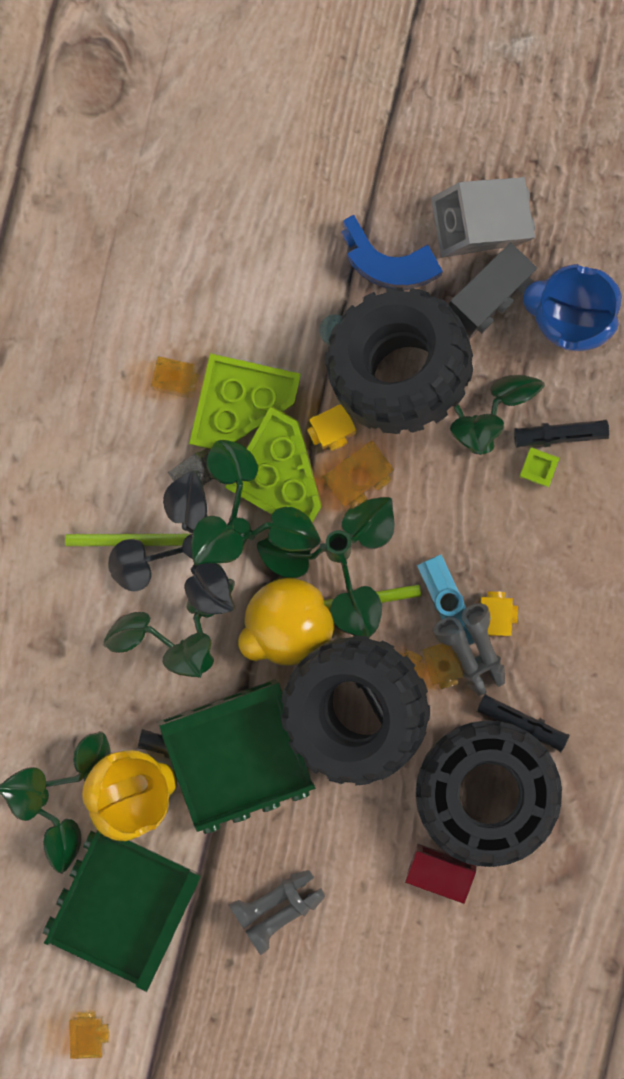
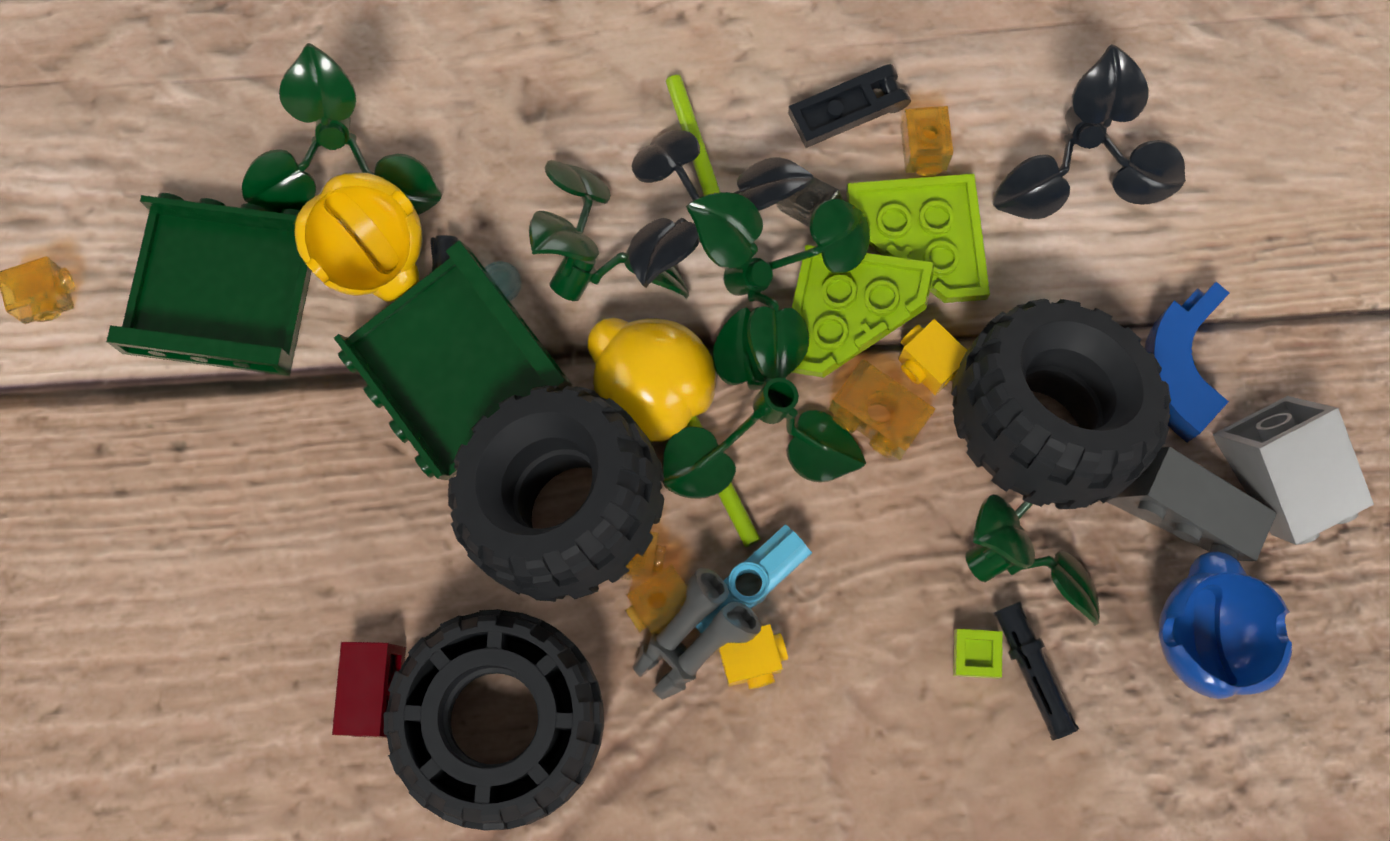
camera: 75 degrees right, 10 degrees down
dark grey piece [229,870,325,955] -> none
black pin [476,694,570,753] -> none
none -> clear light blue plate [485,261,521,301]
none -> black plate [788,64,911,148]
none -> black plant [992,44,1186,219]

